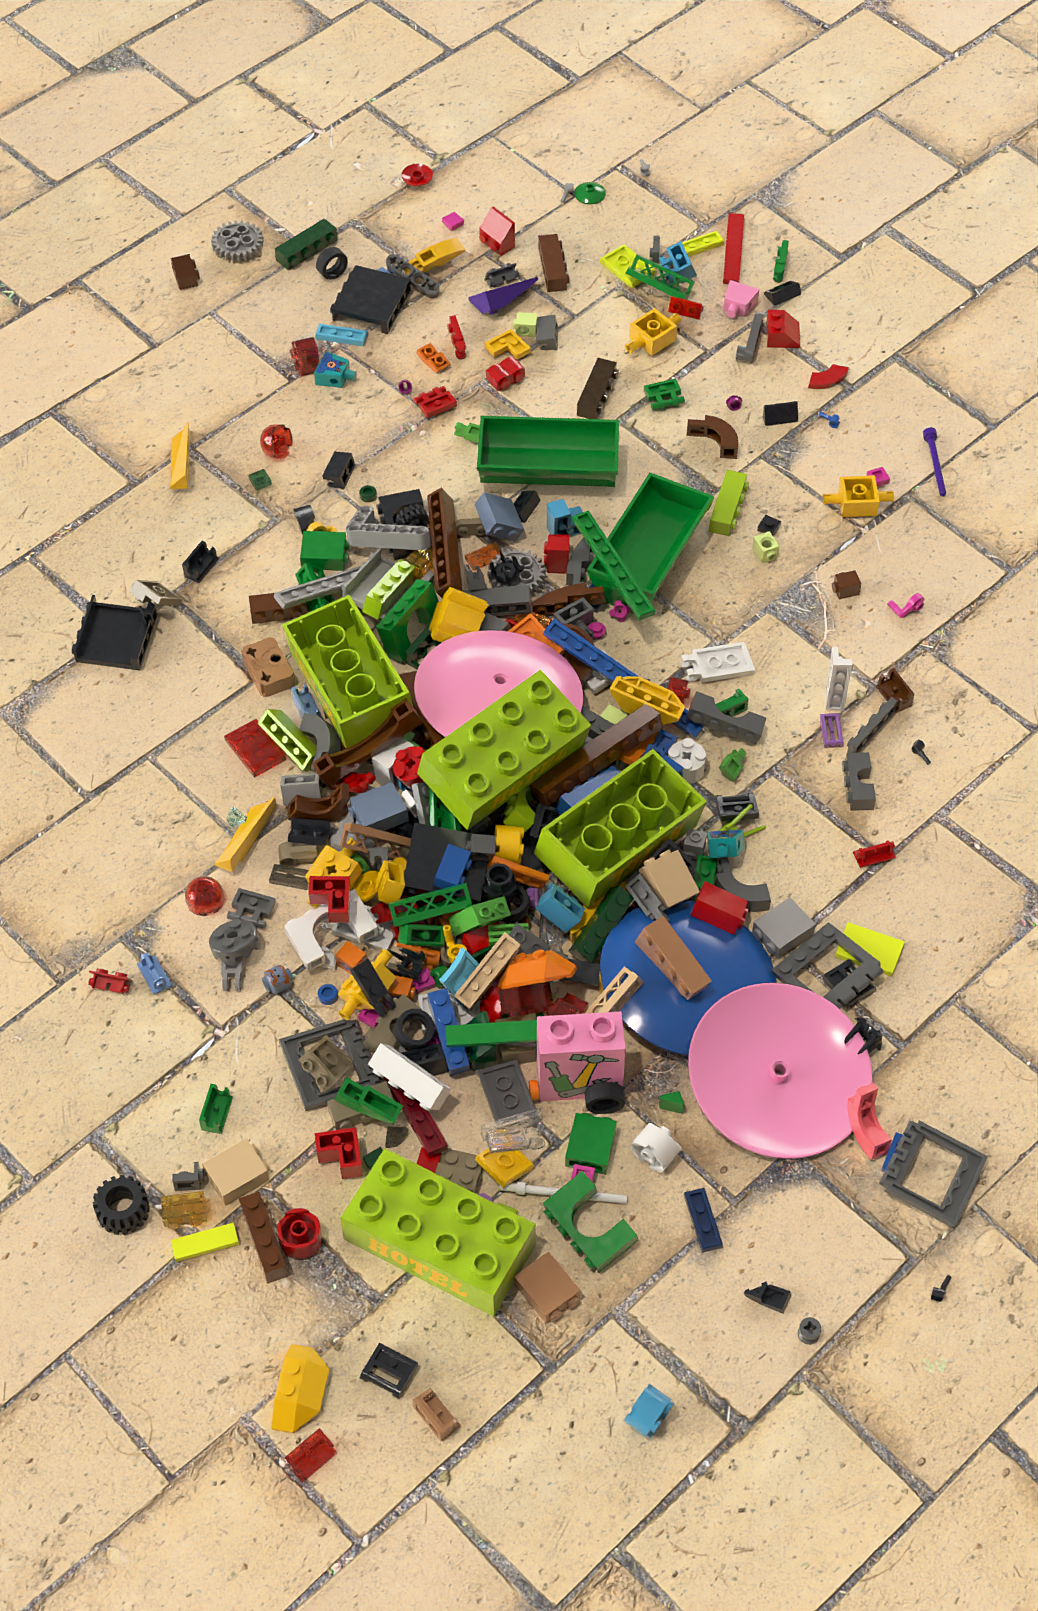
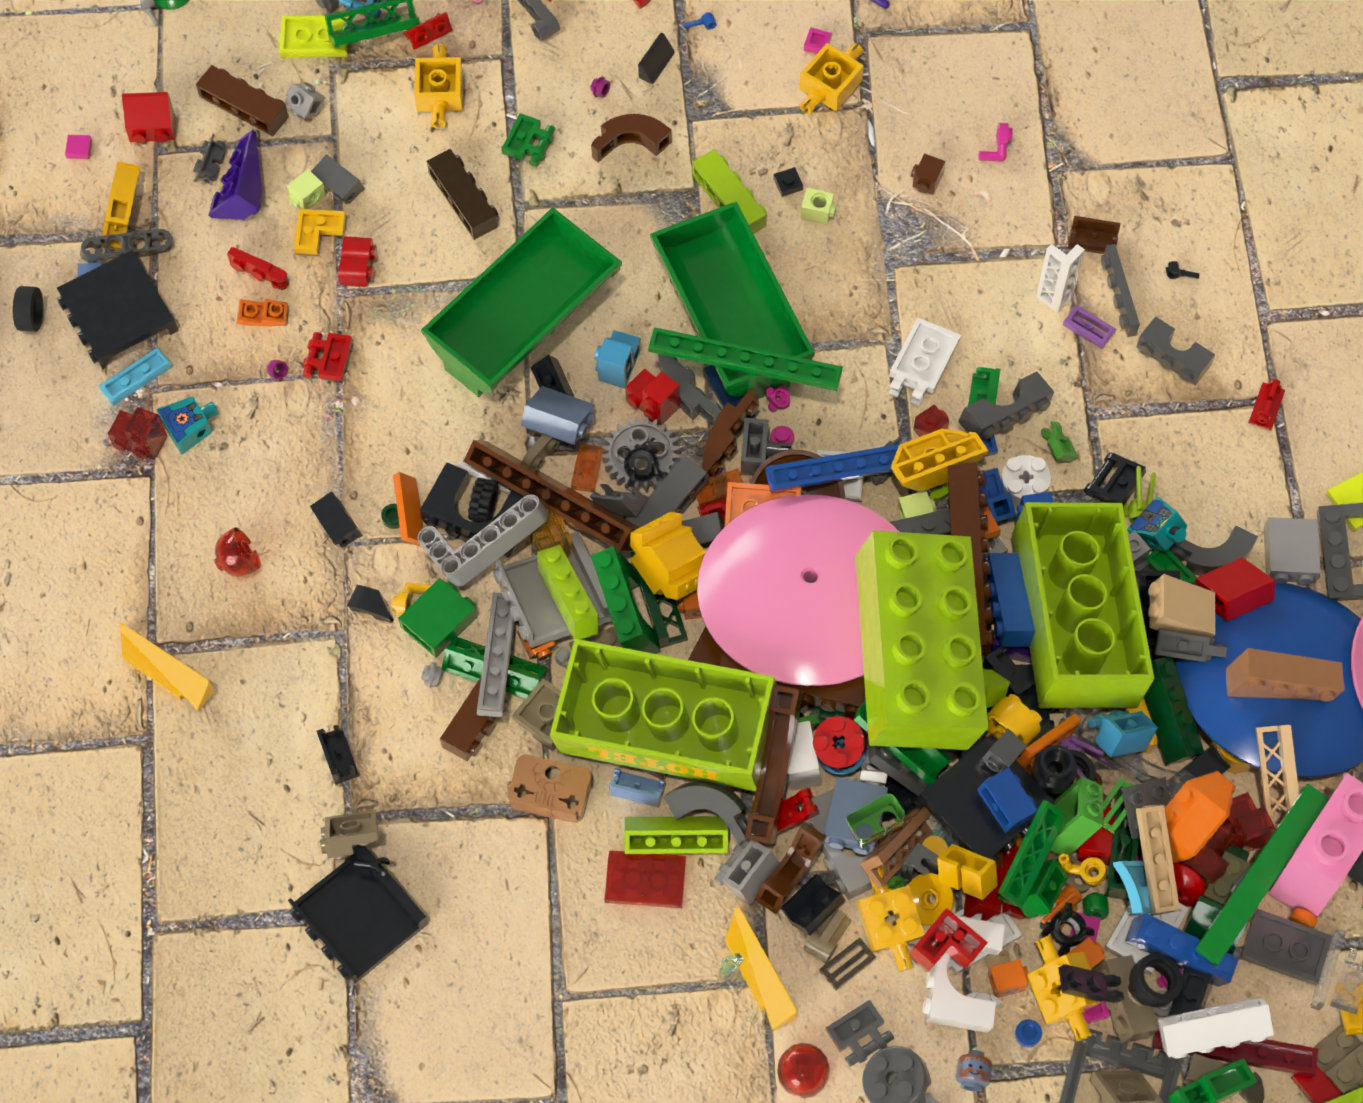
camera: 50 degrees left, 10 degrees up
clear green plate [248,469,272,491] -> none
bright green plate [454,422,480,443] -> none
none -> light grey brick [284,82,326,118]
none -> orange tile [393,472,423,546]
none -> light grey plate [421,662,441,687]
none -> bright green piece [845,794,904,849]

